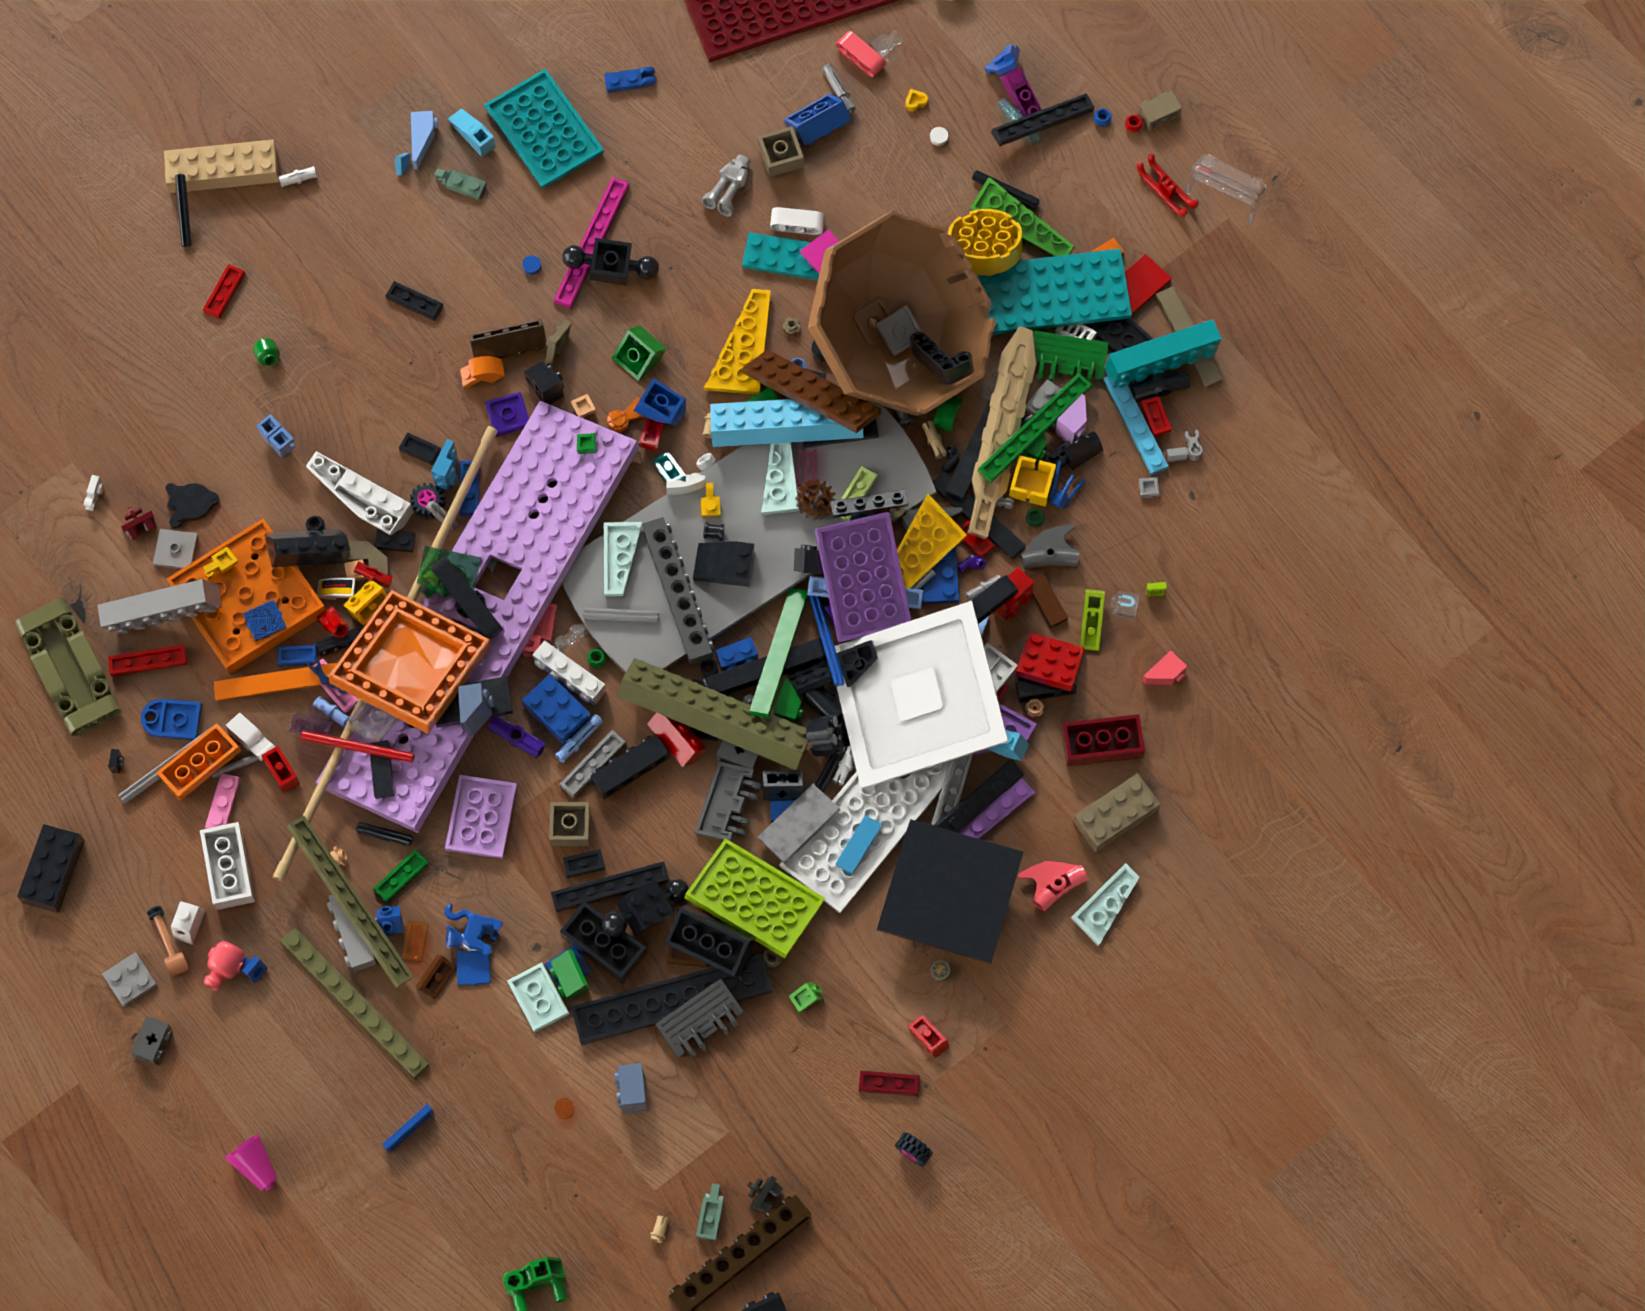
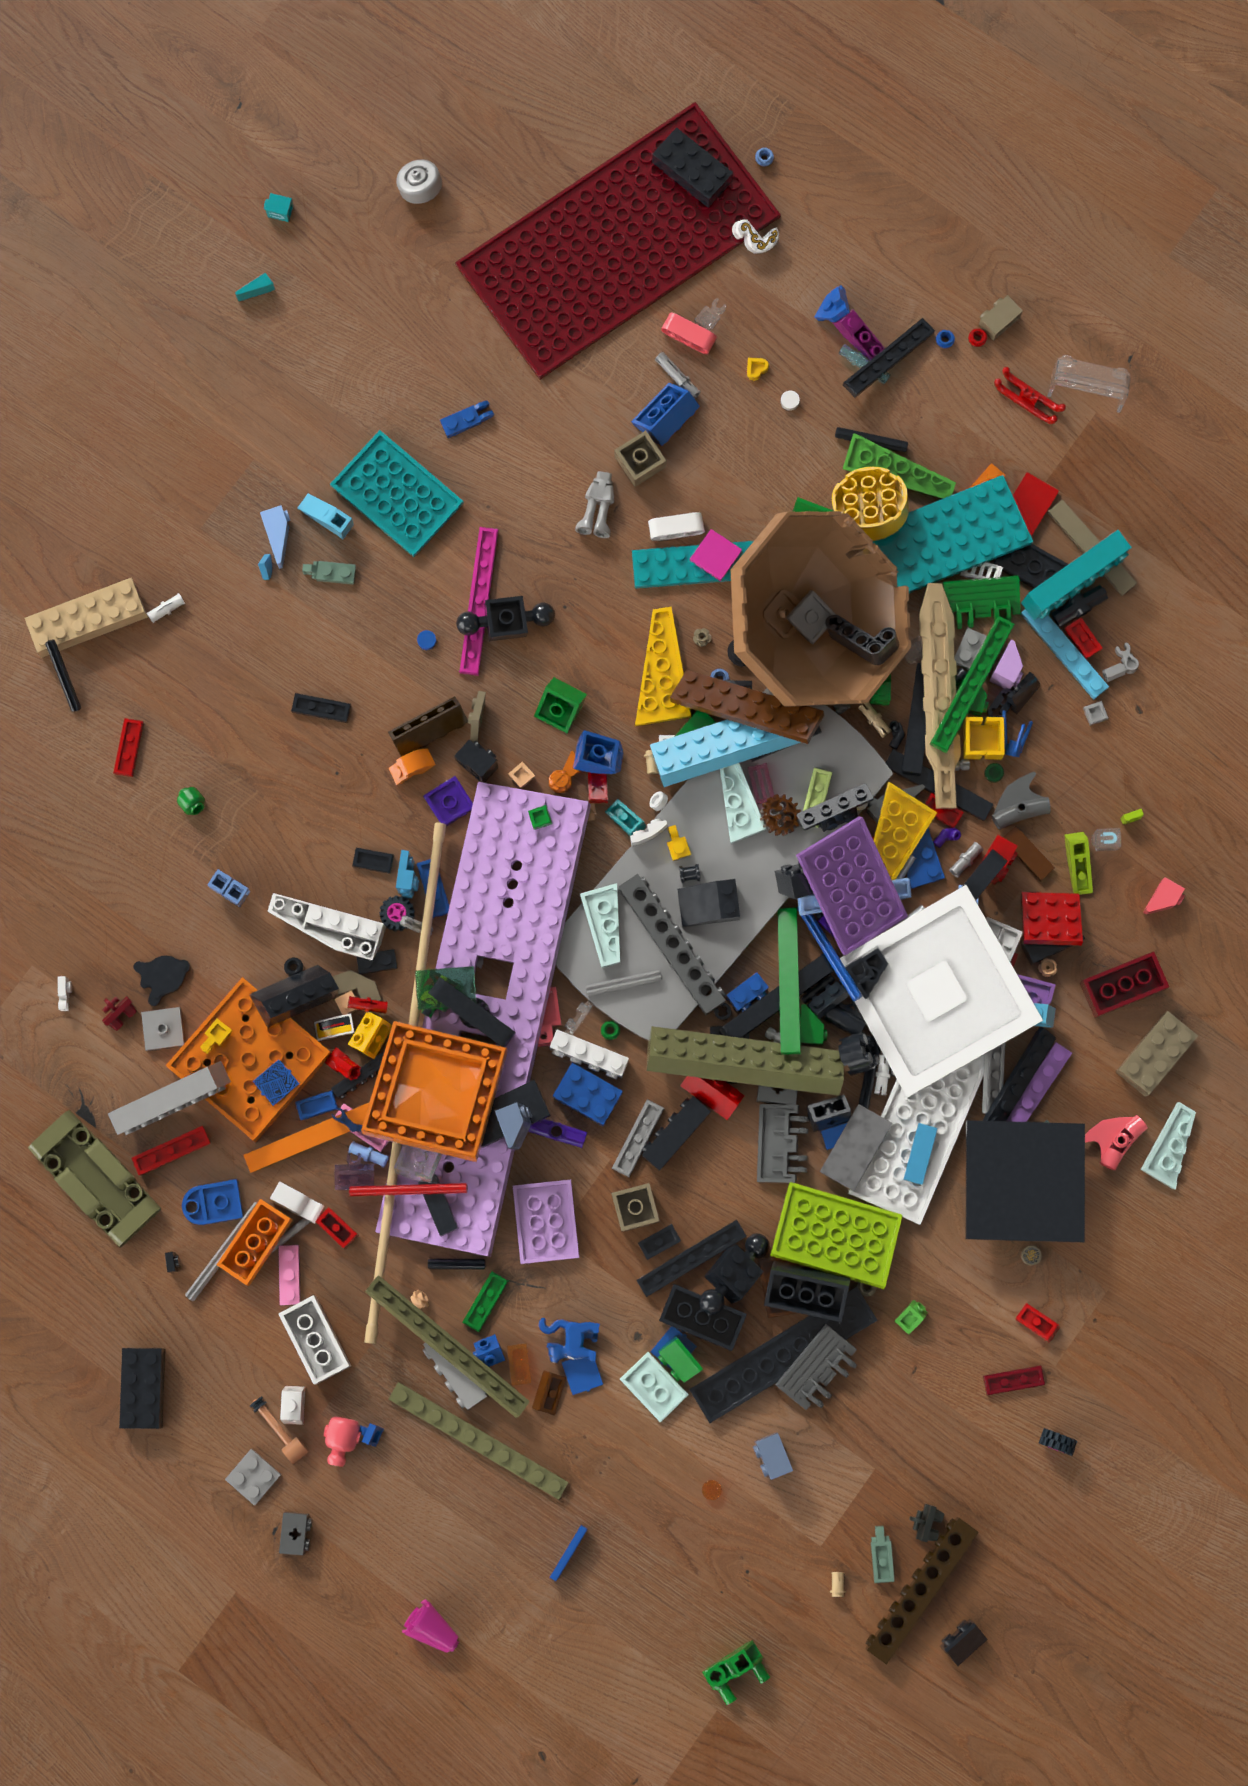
camera: 15 degrees left, 10 degrees up
light blue pin [555,714,603,763] -> none

